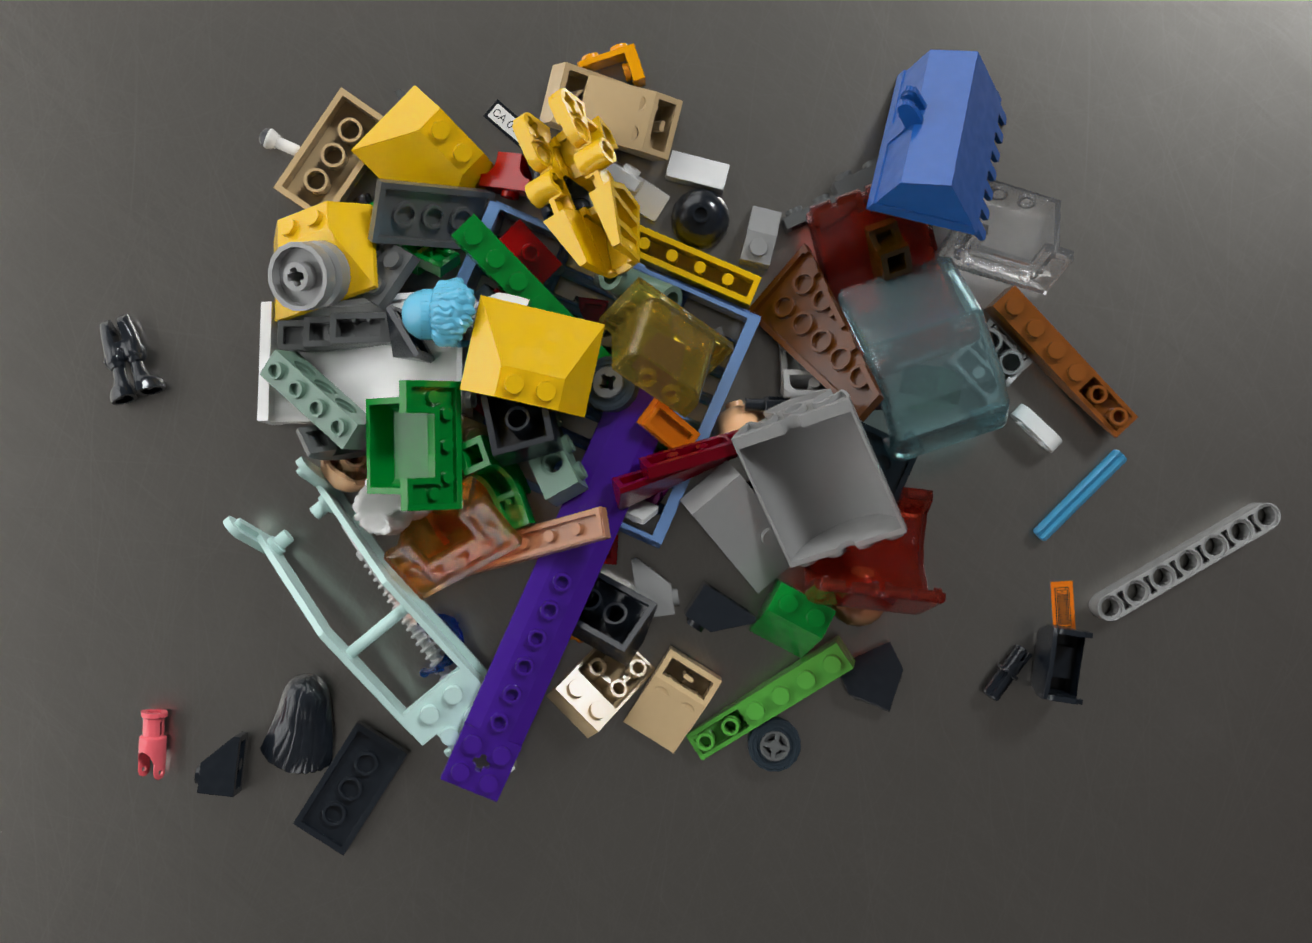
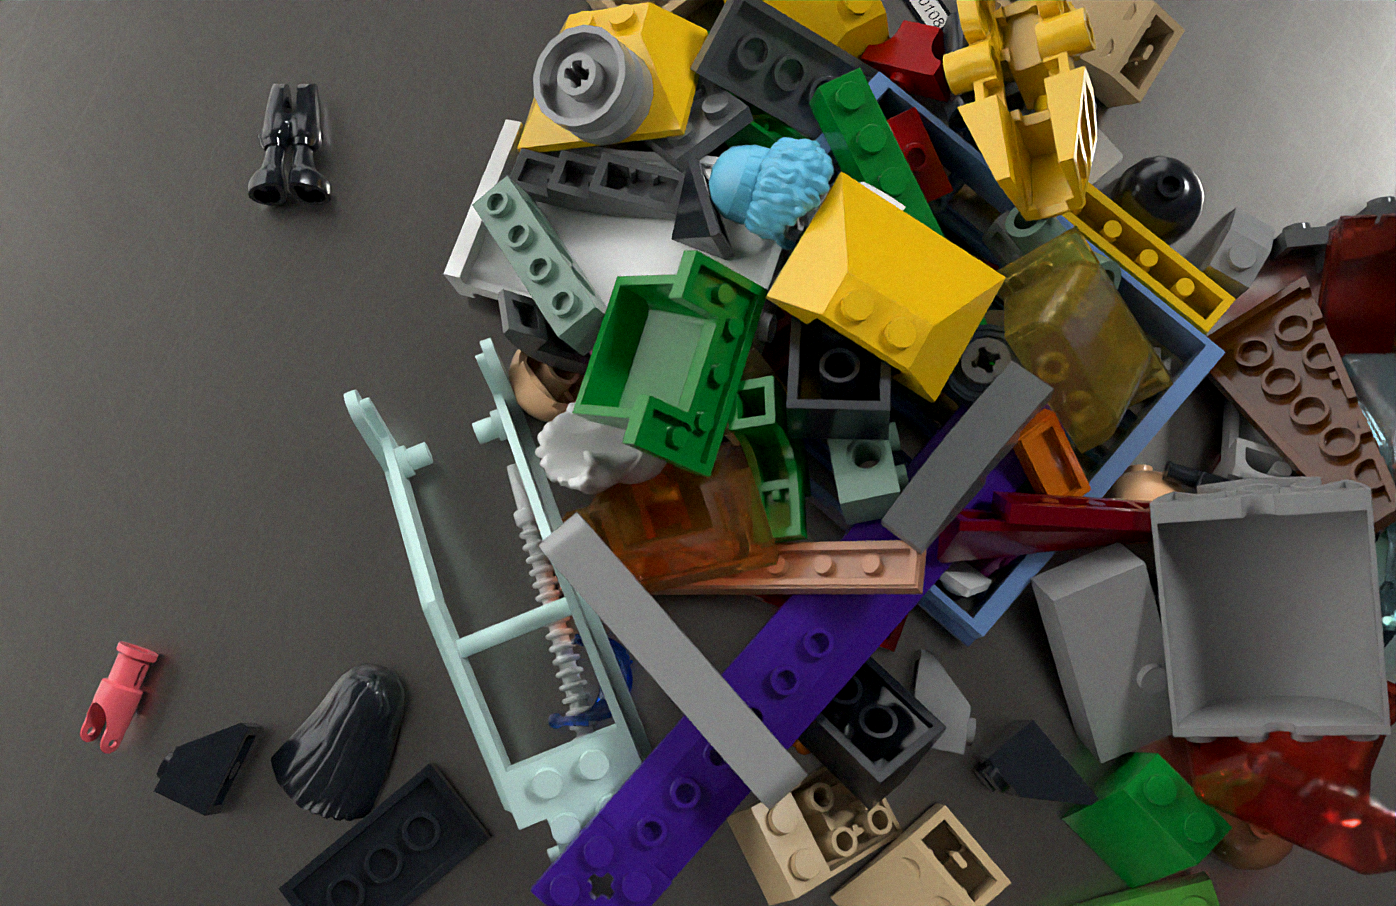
camera: 20 degrees right, 10 degrees down
white slope [665,150,730,194] -> none
none -> light grey beam [538,512,808,810]
none -> dark grey slope [881,361,1054,554]

